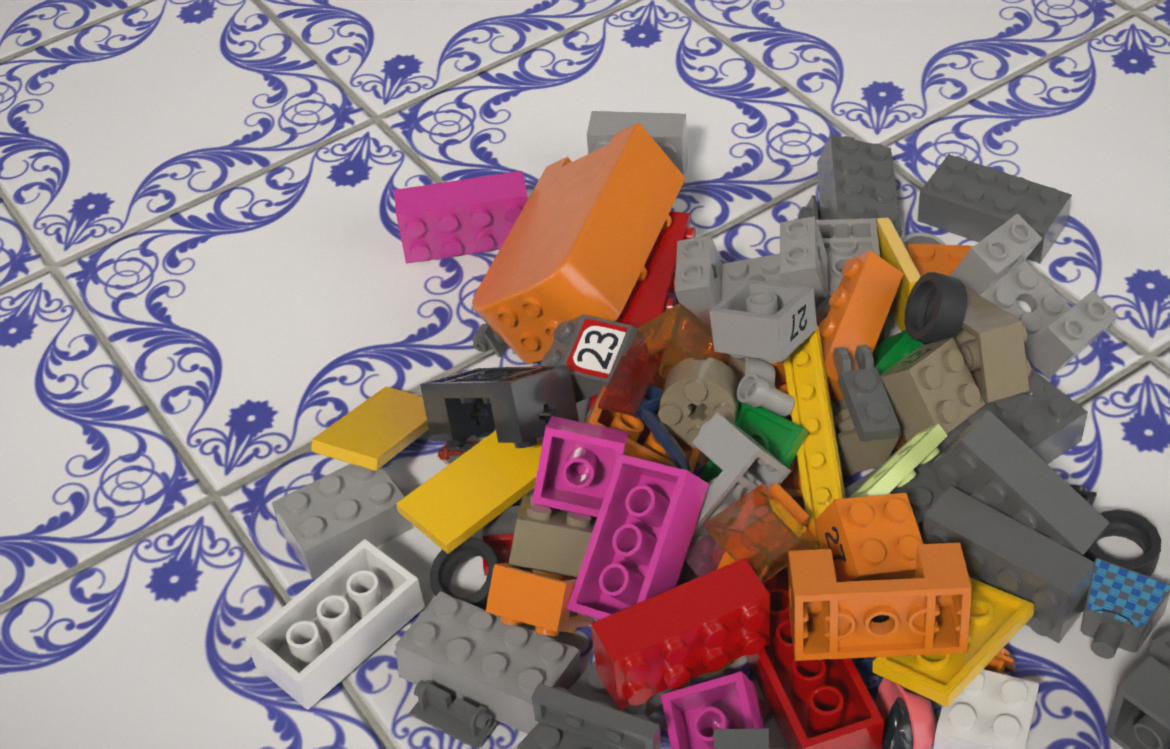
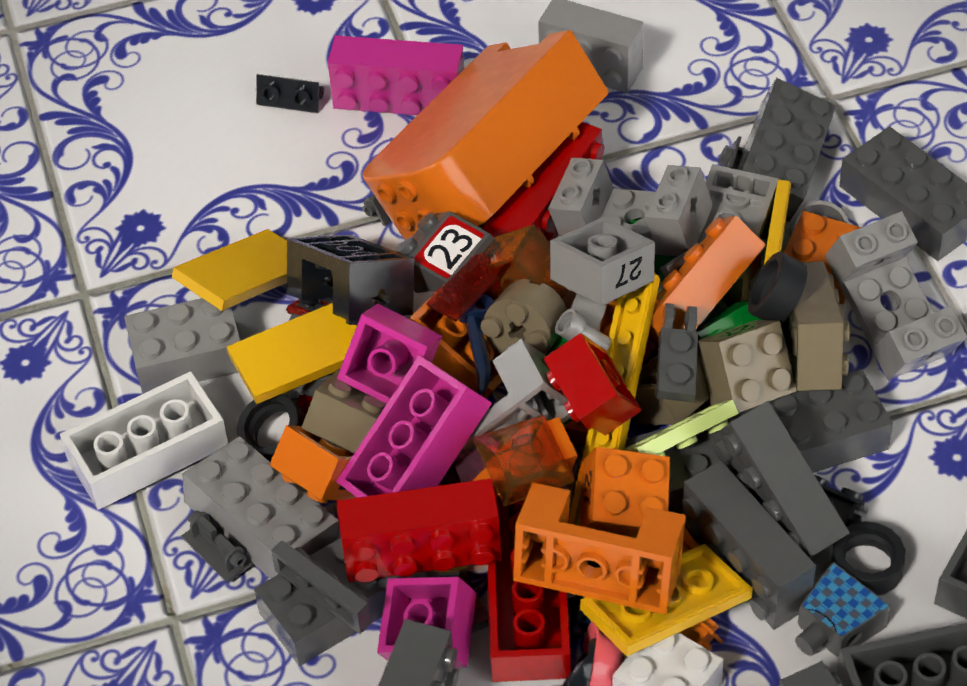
camera: 15 degrees right, 5 degrees up
none -> black hinge [256,74,324,113]
none -> red brick [543,333,642,435]

